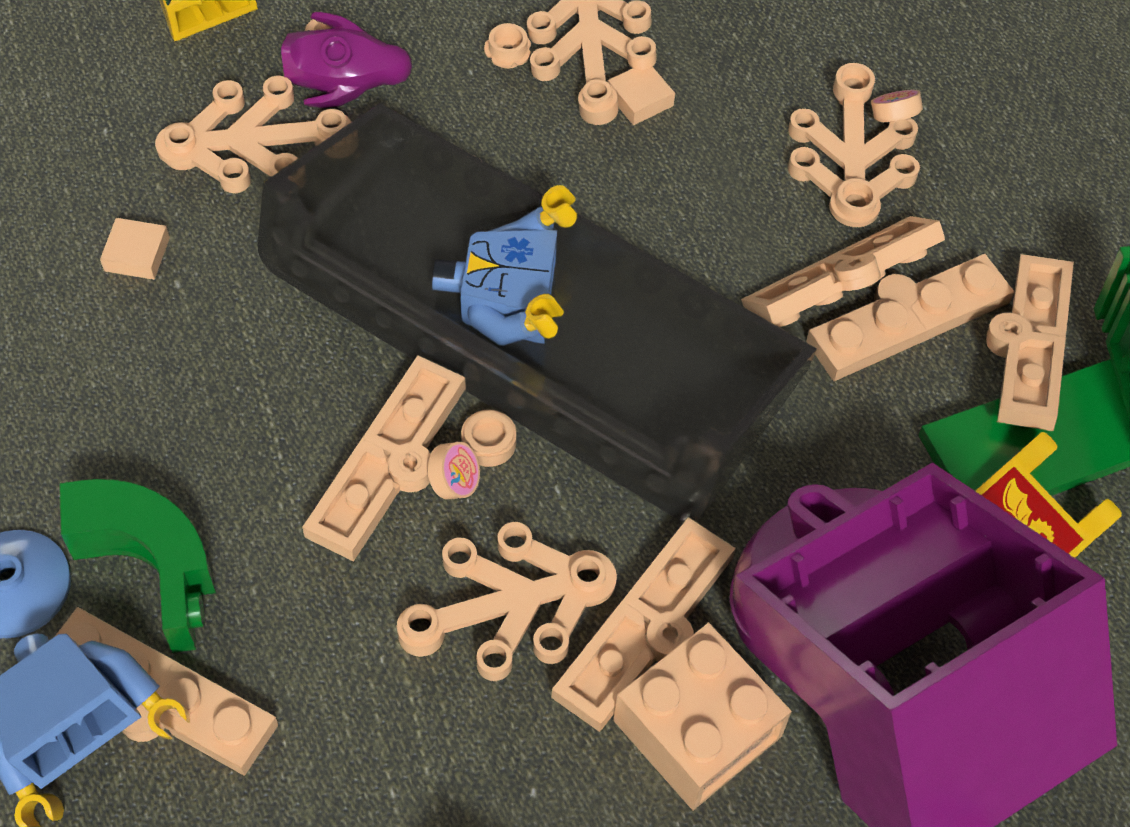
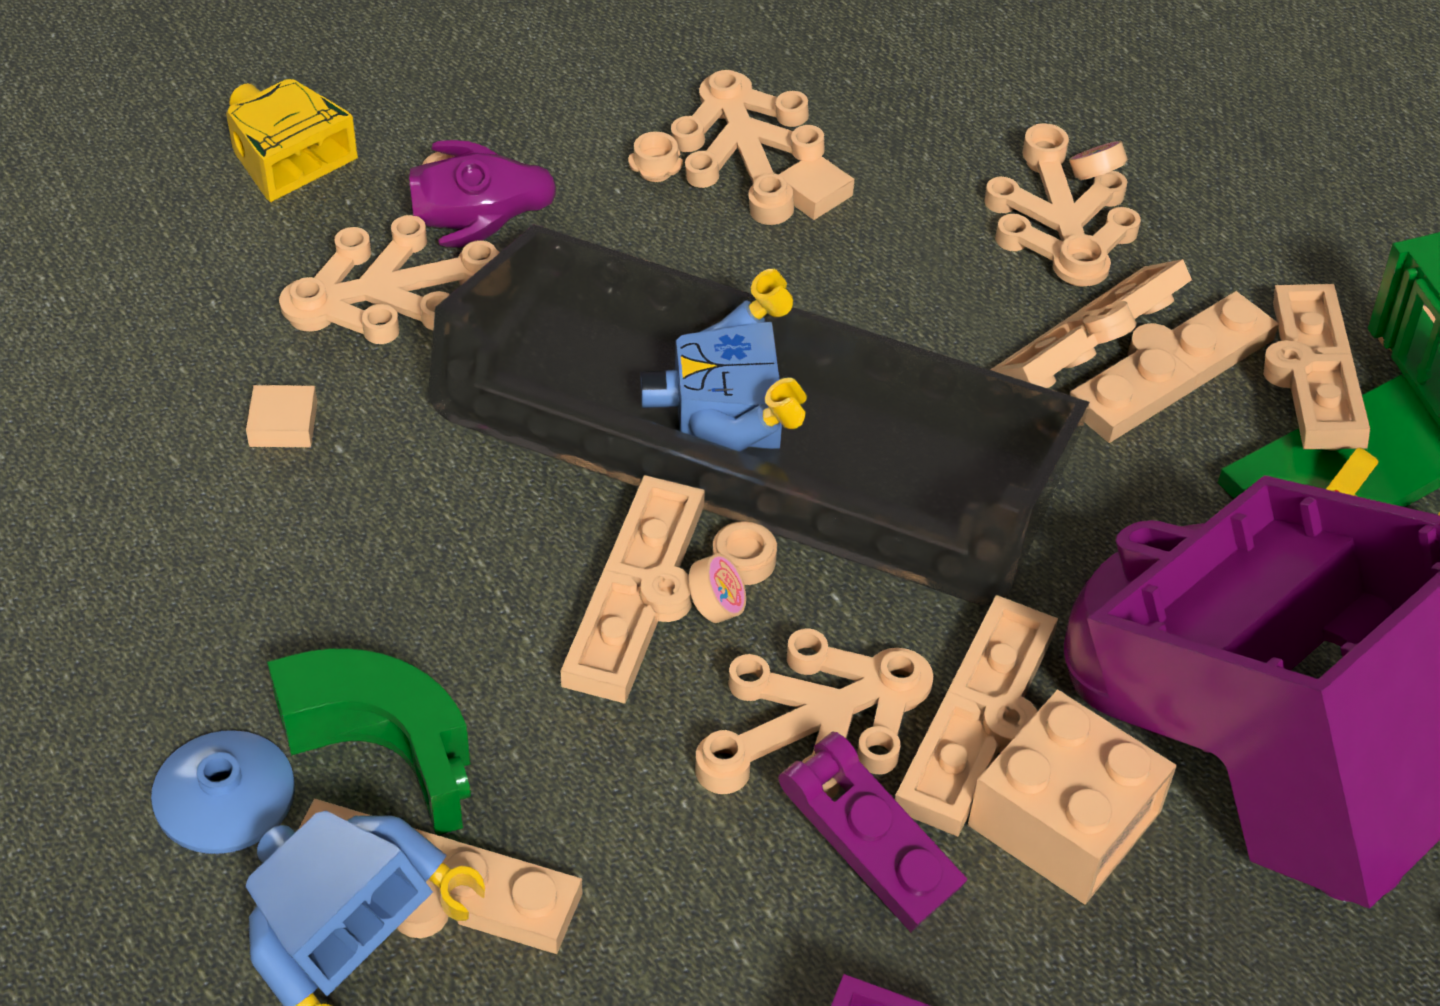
camera: 10 degrees left, 10 degrees down
none -> magenta plate [778,731,968,933]

